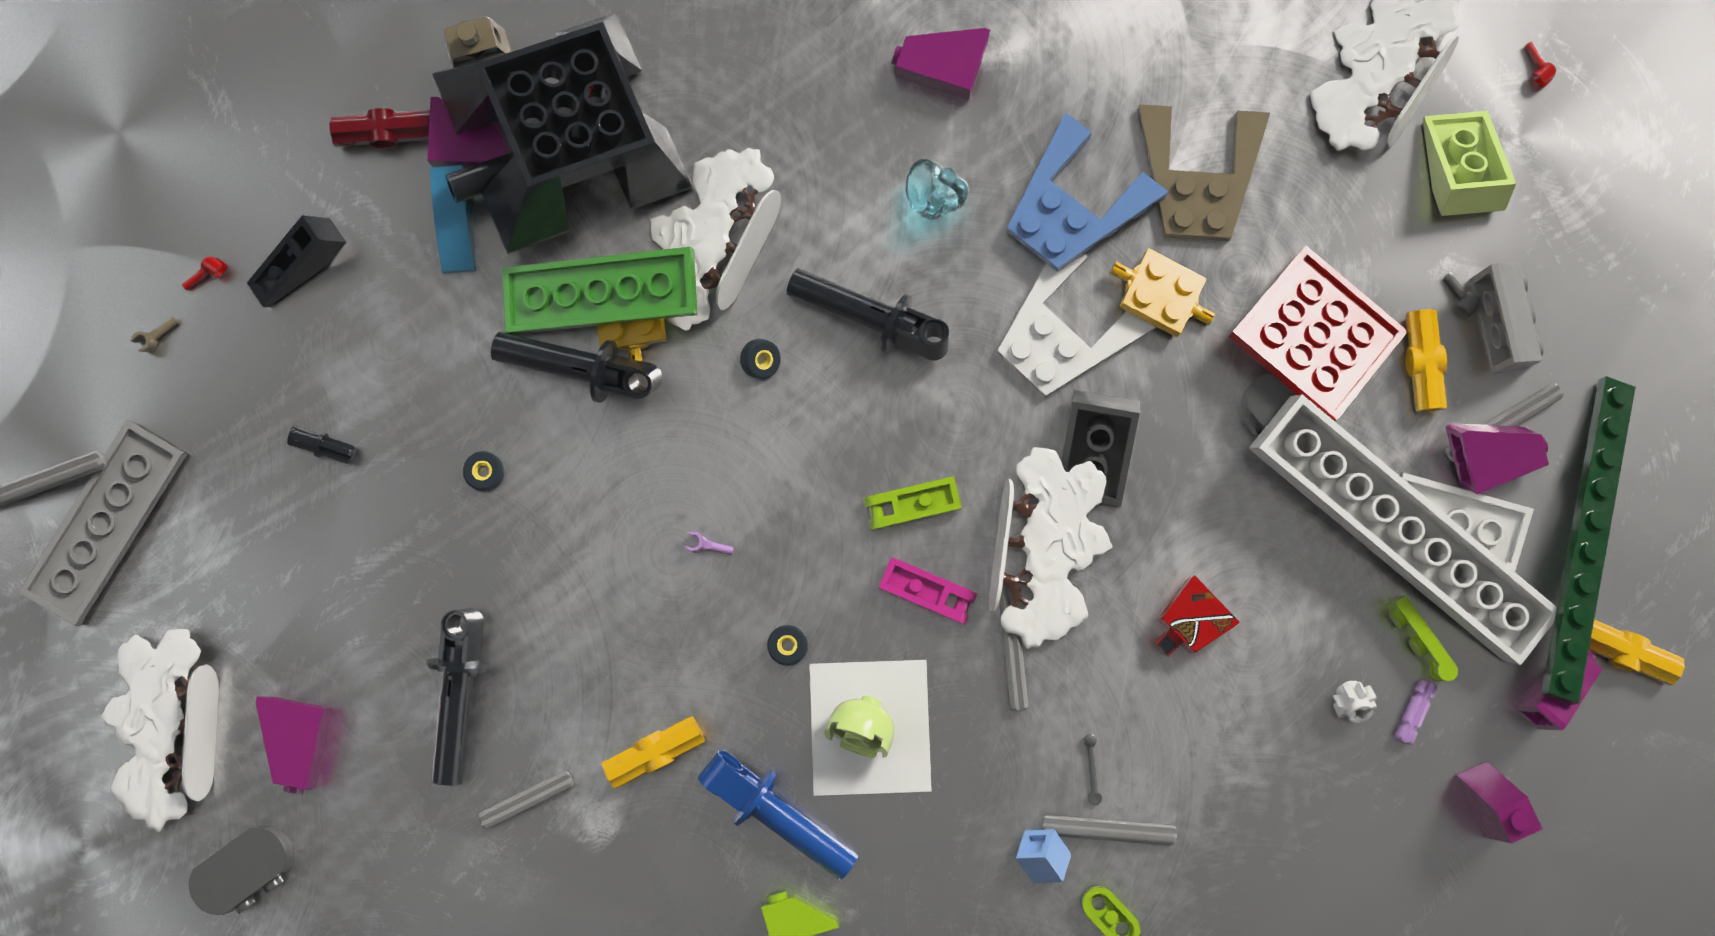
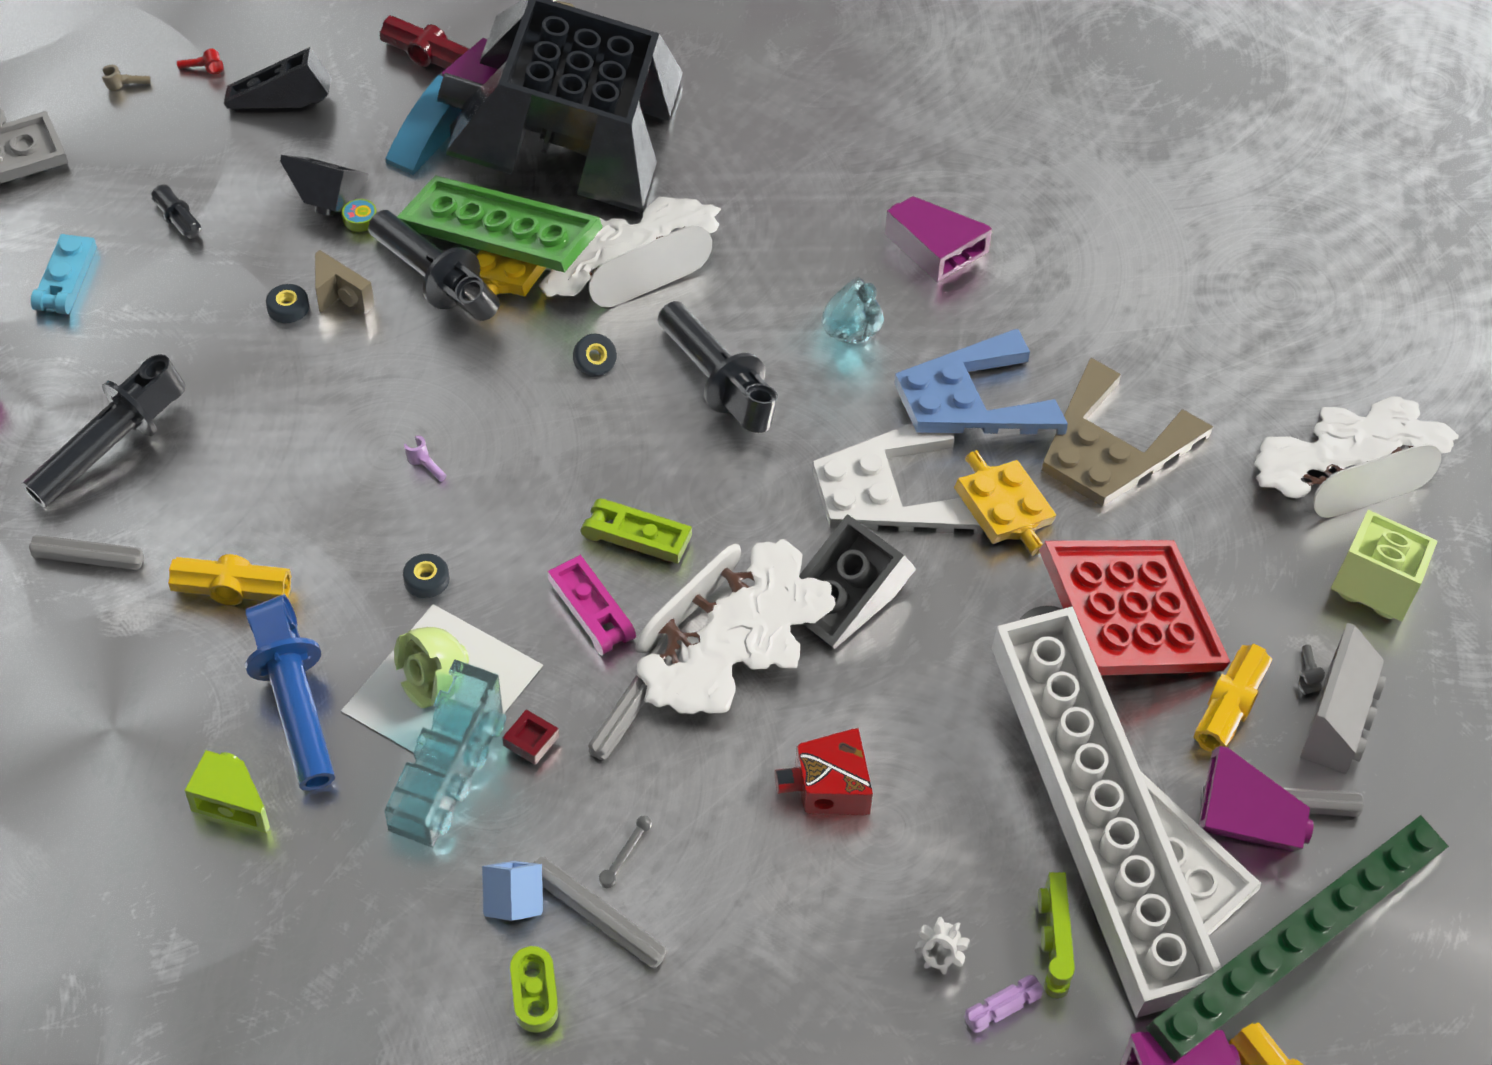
camera: 30 degrees right, 30 degrees down
none -> medium azure plate [31,234,97,314]
none -> black slope [280,155,369,217]
none -> dark tan slope [315,250,375,314]
none -> tile [342,199,377,232]
none -> clear light blue wedge [384,659,506,848]
none -> dark red plate [502,709,559,765]

